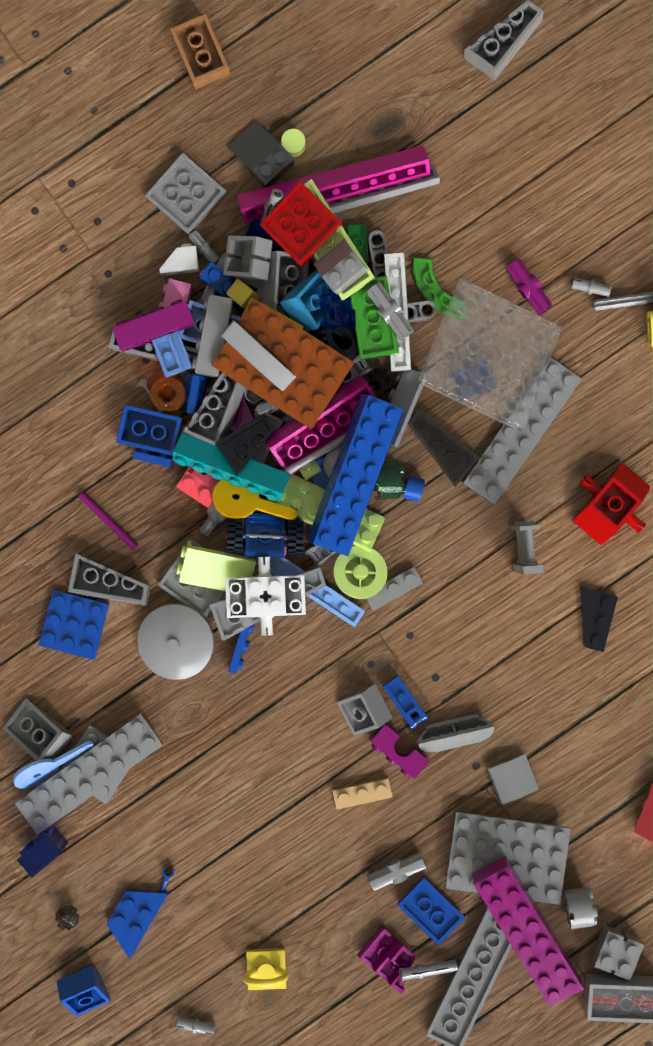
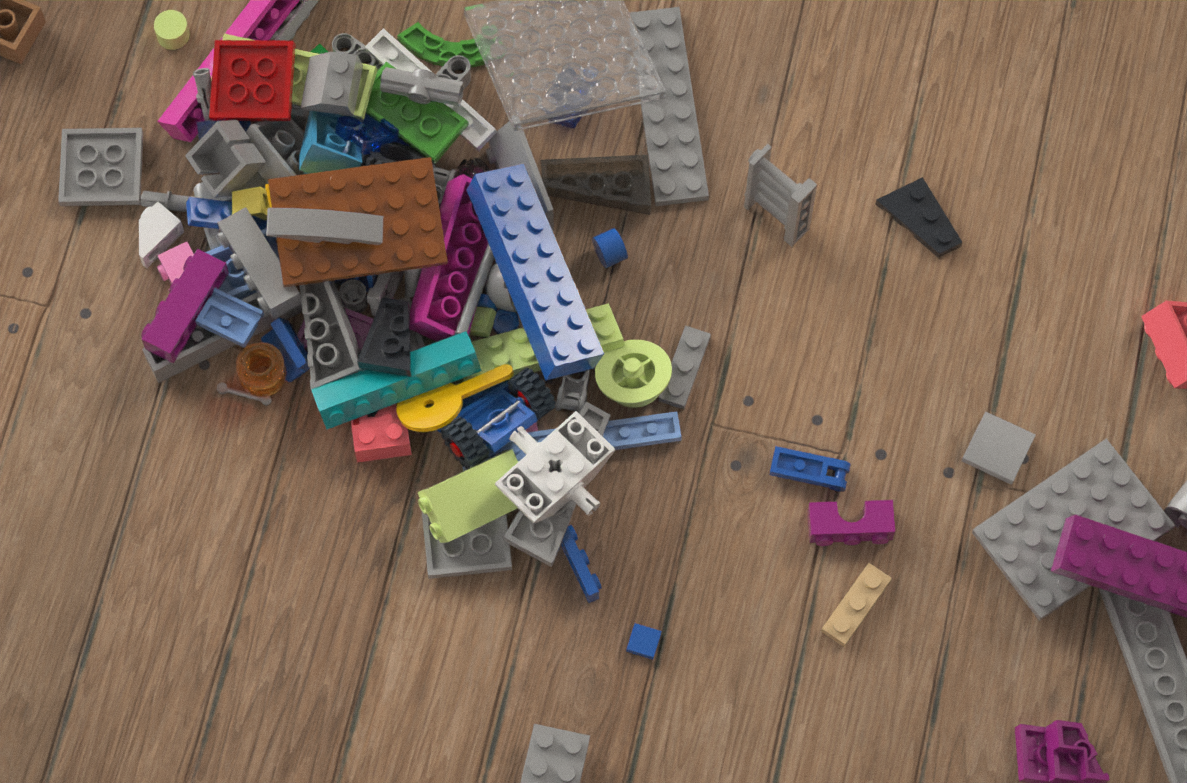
camera: 45 degrees left, 20 degrees down
blue plate [39,589,110,660] -> none
light grey wedge [68,553,151,606] -> none
magenta bar [78,492,138,550] -> none
blue brick [116,405,184,456] -> none
blue plate [132,449,174,468] -> none
light grey dish [137,603,215,680] -> none
light grey axle [200,503,227,536] -> none
dark grey slope [228,121,294,188] -> none
light grey slope [337,684,393,736] -> none
light grey piece [367,852,426,891] -> none
clear green brick [373,460,405,500] -> none
blue plate [397,876,465,945] -> none
light grey pin [399,959,458,981] -> none
light grey brick [418,714,494,752] -> none
red slope [572,462,650,545] -> none
none -> blue tile [626,623,662,660]

